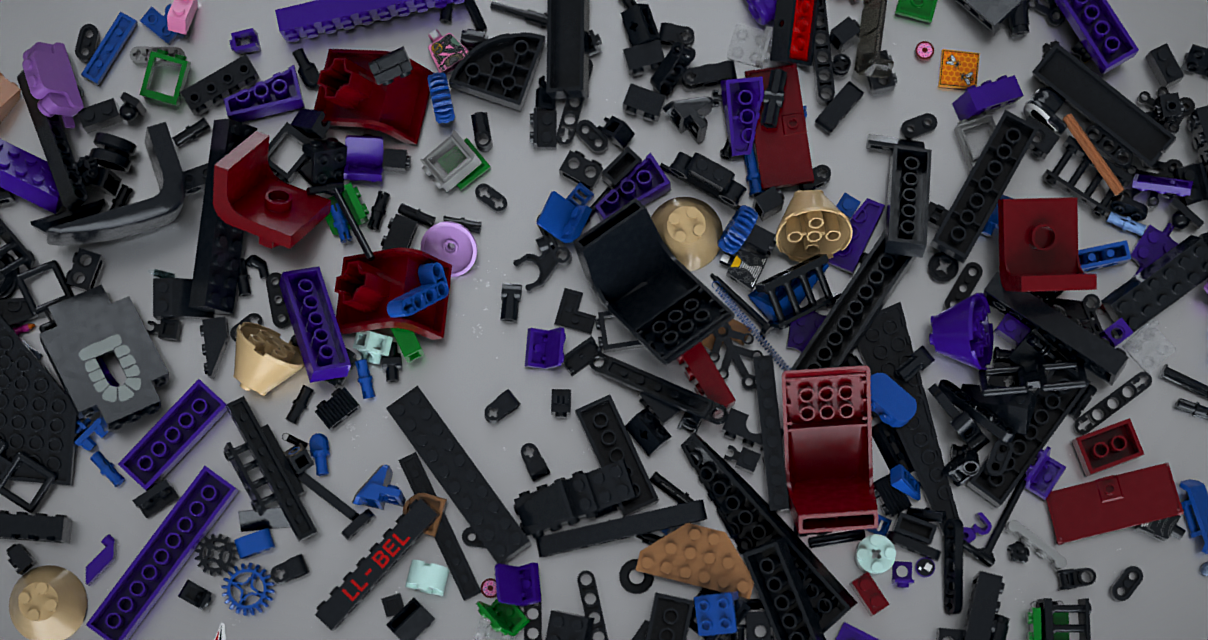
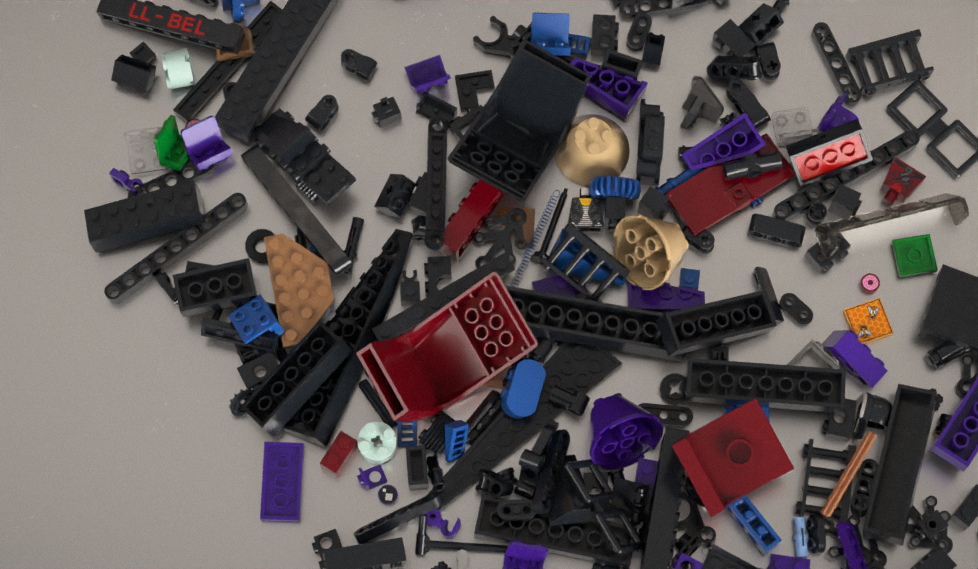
camera: 65 degrees right, 5 degrees down
black piece [500,283,522,322] -> none
black brick [575,394,659,517] -> none
black piece [623,83,666,122] -> none
black beam [886,531,941,562] -> none

